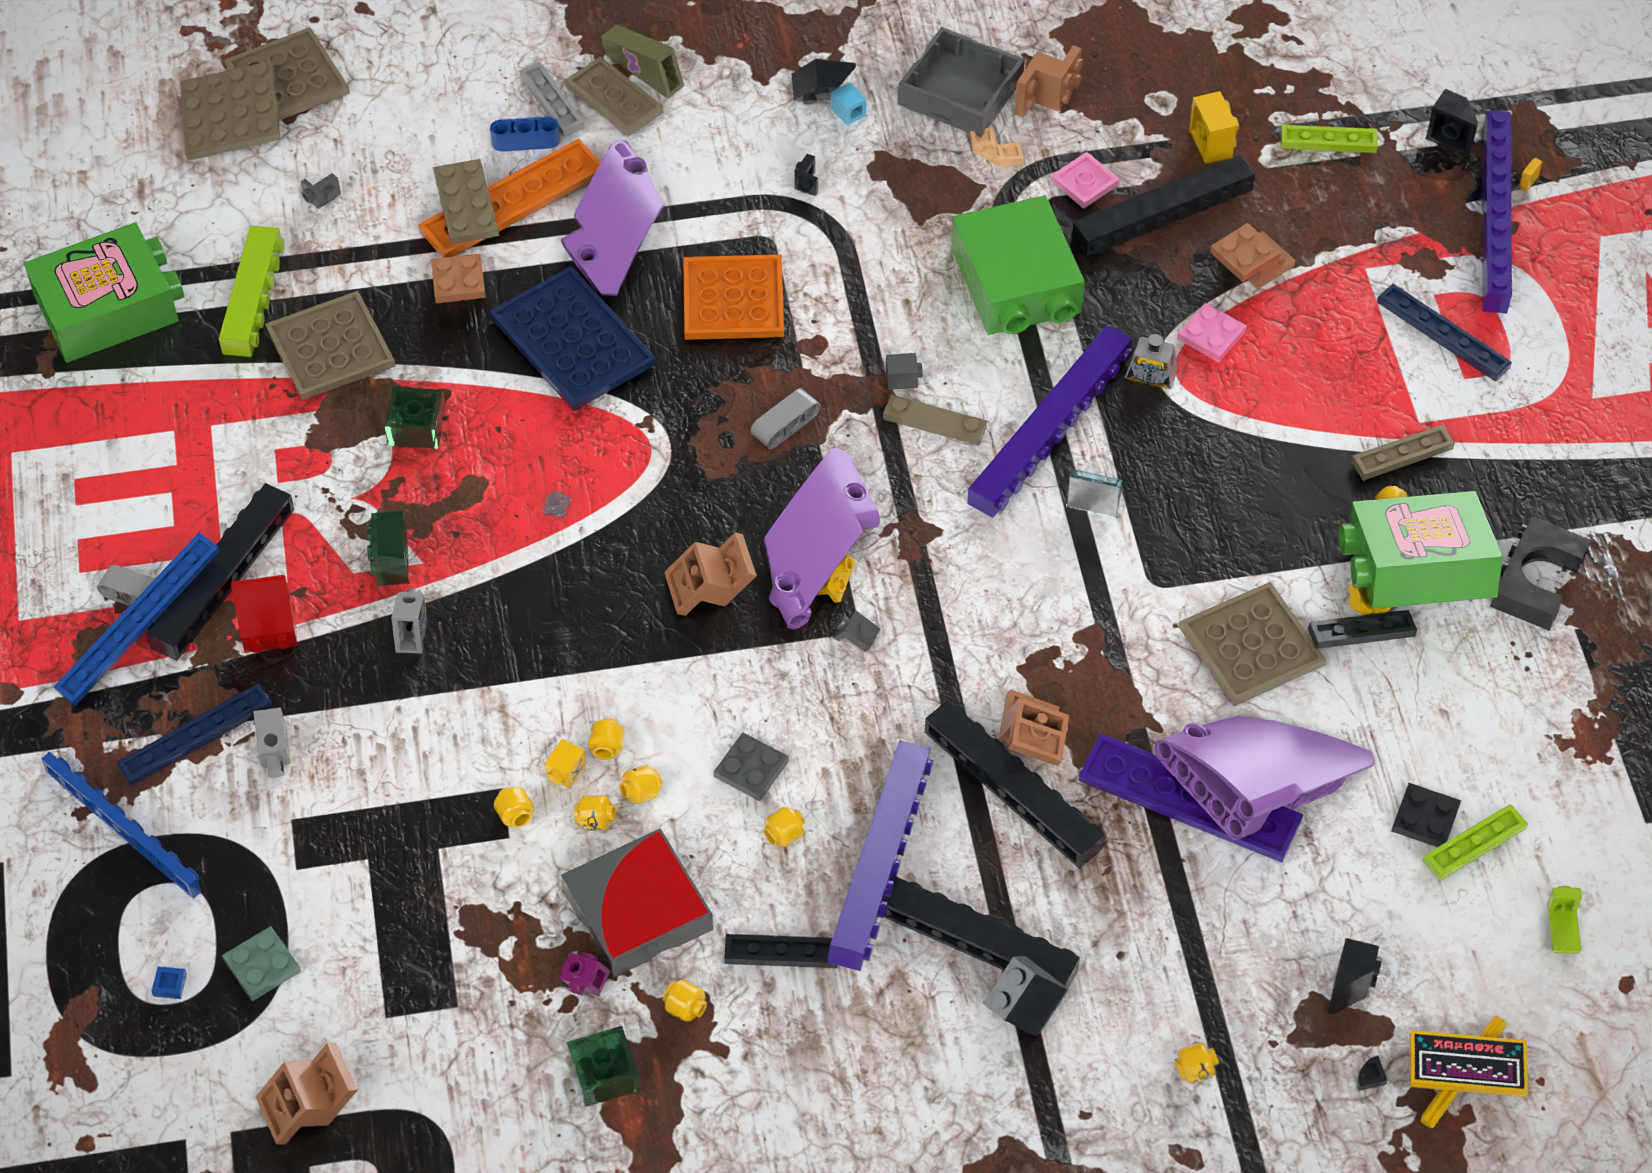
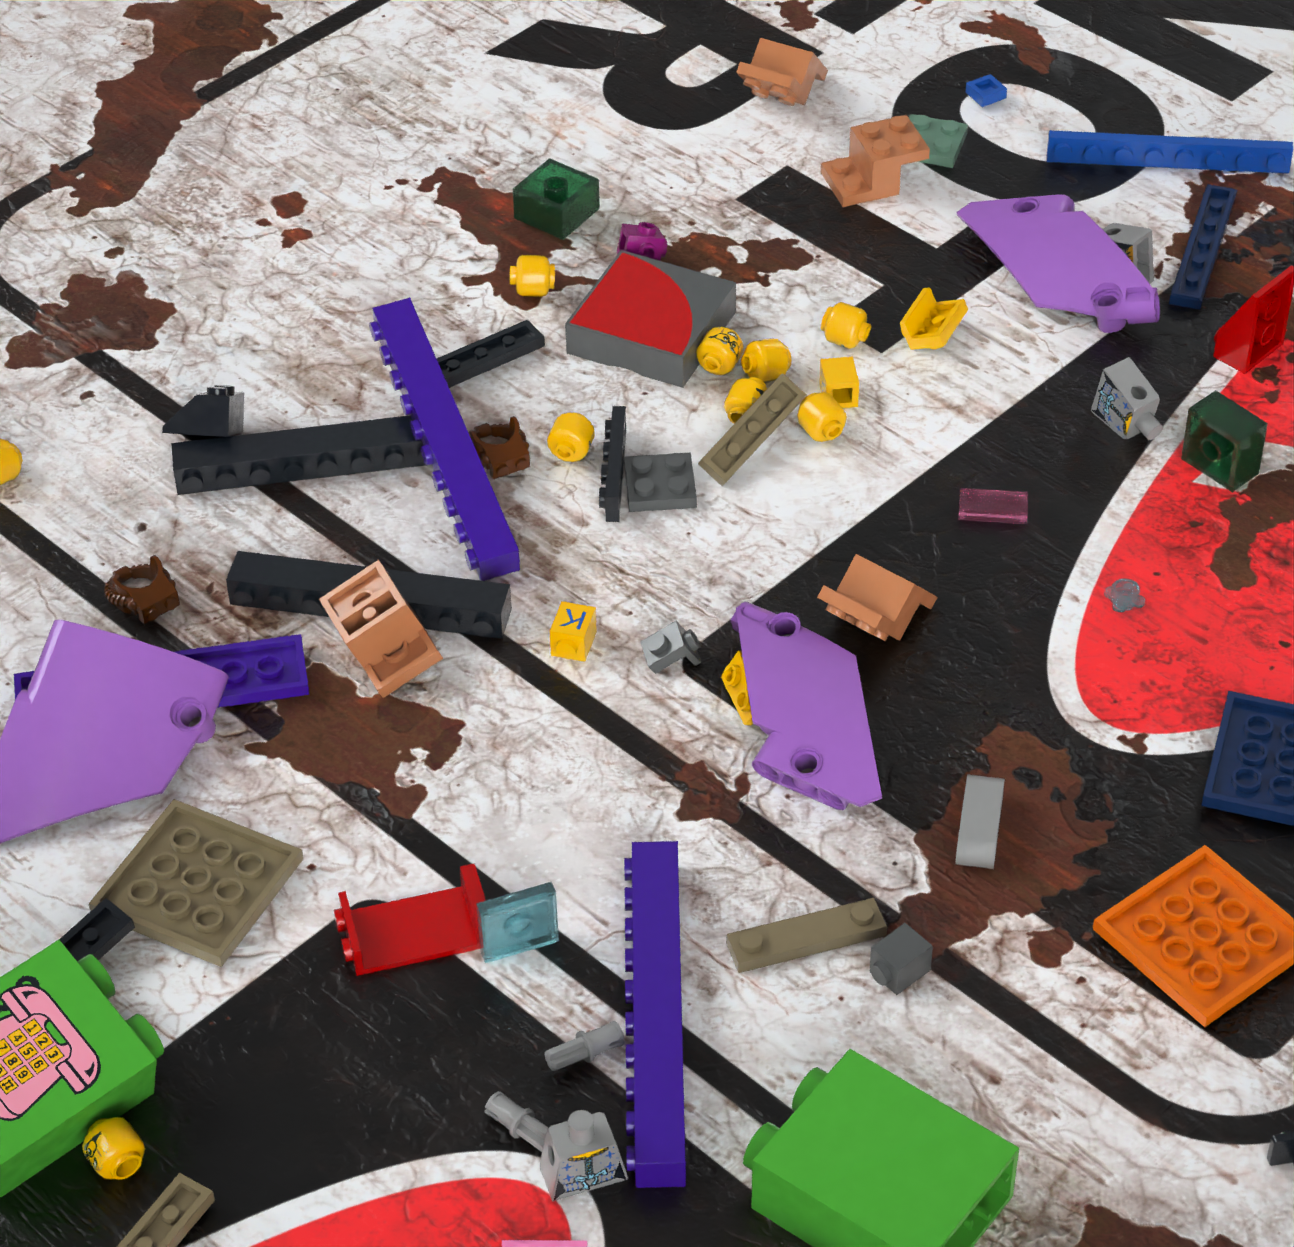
camera: 145 degrees right, 10 degrees down
none -> reddish brown piece [104,555,180,624]
none -> red panel [333,863,486,976]
none -> reddish brown piece [469,416,530,479]
none -> light grey axle [485,1091,548,1152]
none -> light grey axle [544,1021,625,1071]
none -> yellow brick [550,601,597,662]
none -> black plate [599,406,626,522]
none -> yellow head [696,327,744,375]
none -> dark tan plate [698,373,807,486]
none -> nougat bracket [821,115,930,207]
none -> yellow bracket [900,287,968,350]
none -> medium lavender panel [957,194,1160,333]
none -> clear pink tile [958,488,1028,524]

